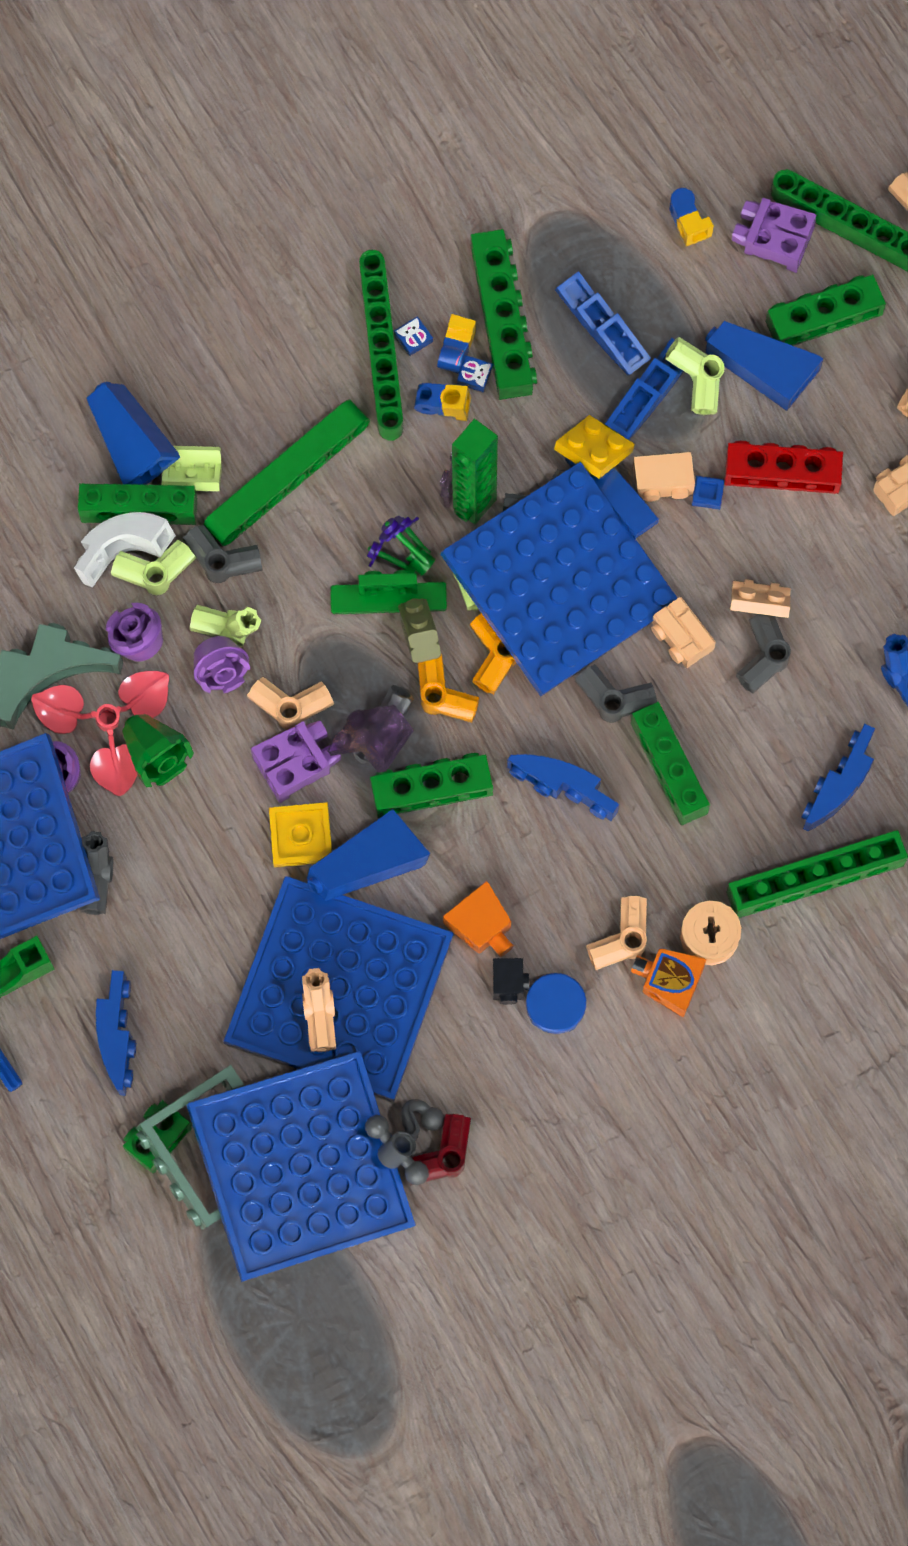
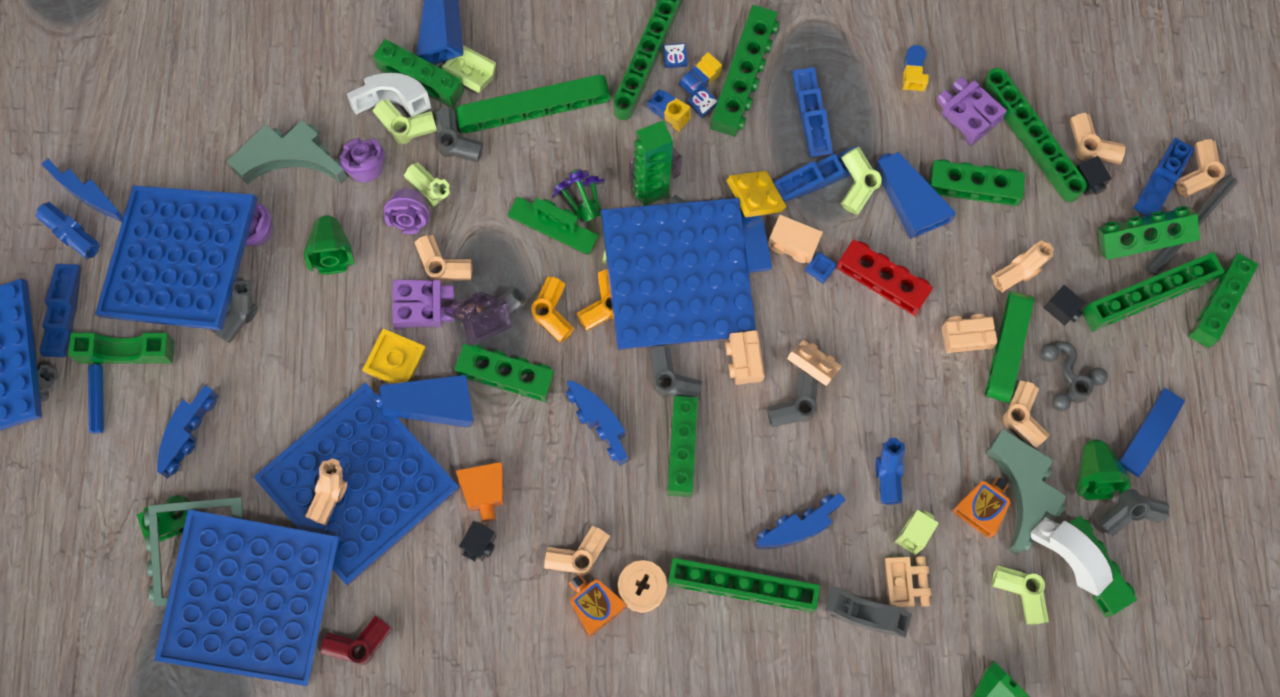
camera: 25 degrees right, 0 degrees up
coral plant [31,671,169,796] -> none
dark grey piece [365,1099,444,1186] -> none
olive brick [398,598,441,663] -> none
blue tile [526,973,586,1034] -> none

